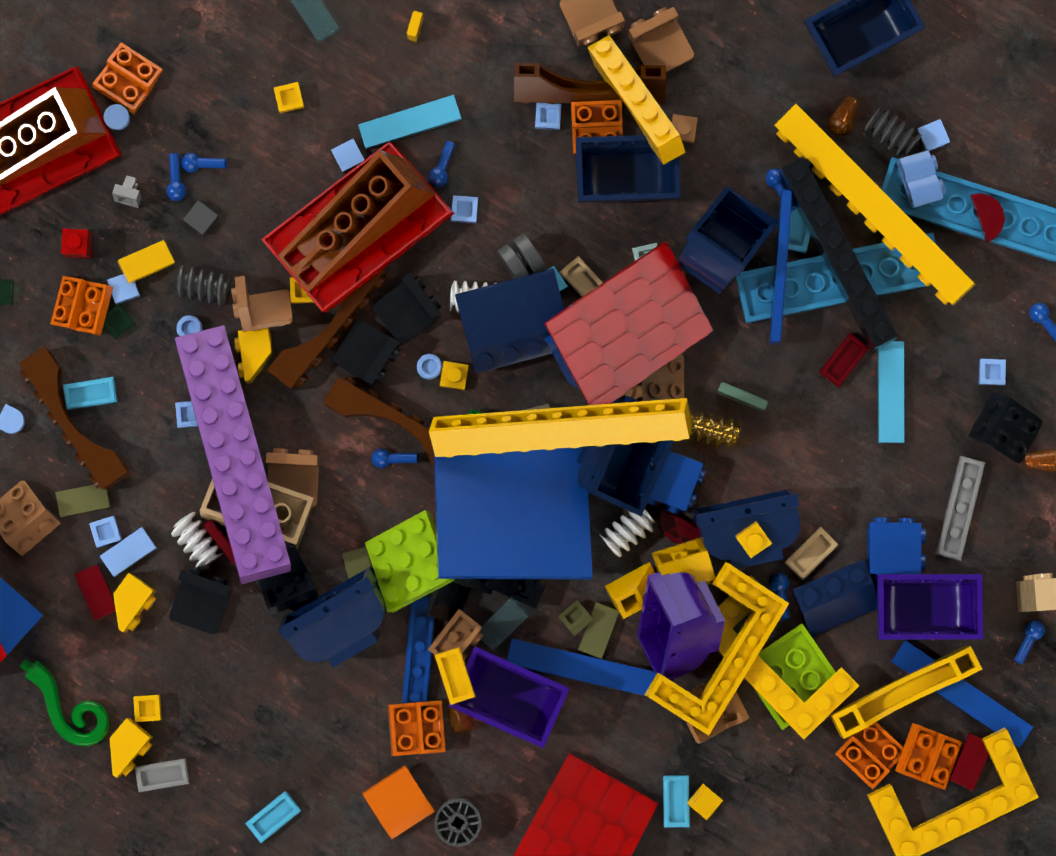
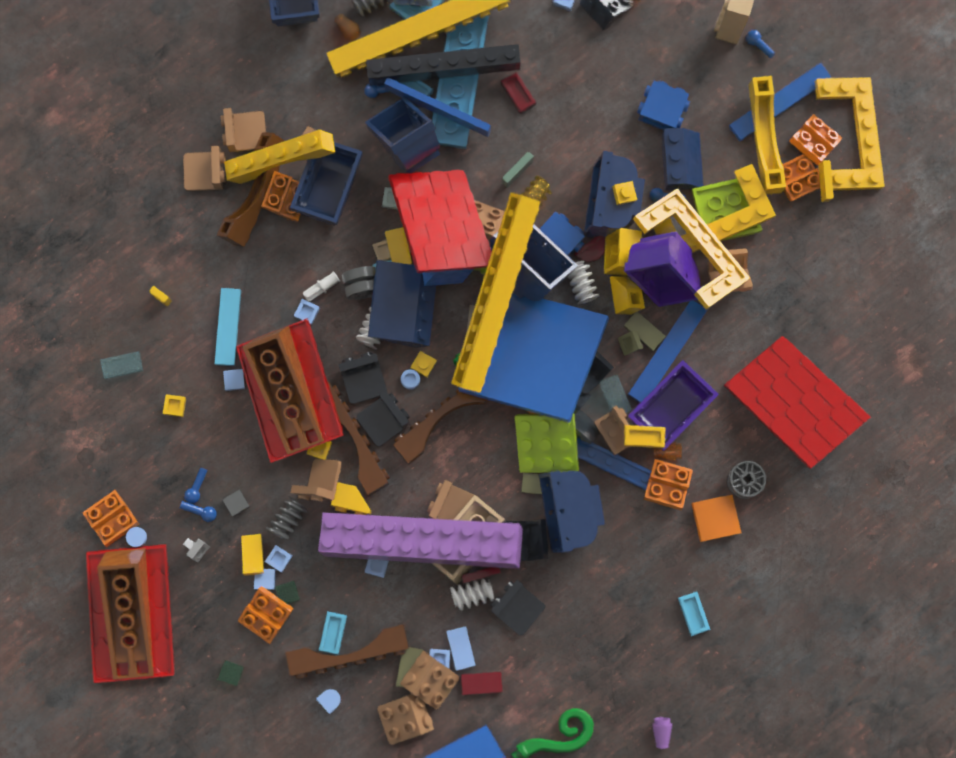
camera: 75 degrees left, 5 degrees down
red brick [61,228,93,259] -> none
yellow slope [110,718,153,778] -> none
yellow slope [113,573,157,633] -> none
yellow plate [133,695,162,722] -> none
light grey tile [135,758,190,792] -> none
light blue tile [177,315,203,336] -> none
blue bar [371,448,419,469] -> none
blue bar [428,141,456,187] -> none
light blue tile [535,103,561,130] -> none
medium azure tile [663,775,690,828] -> none
yellow tile [687,784,723,820] -> none
tan tile [784,527,838,580] -> none
dark purple container [877,574,983,640] -> none
medium azure tile [878,341,904,443] -> none
light grey tile [935,456,986,561] -> none
dark red tile [949,733,989,791] -> none
none -> light blue tile [265,545,293,572]
none -> white axle [303,271,340,301]
none -> yellow tile [385,227,412,265]
none -> medium nougat bracket [400,651,459,709]
none -> medium lavender cone [652,717,672,748]
none -> yellow tile [818,160,834,202]

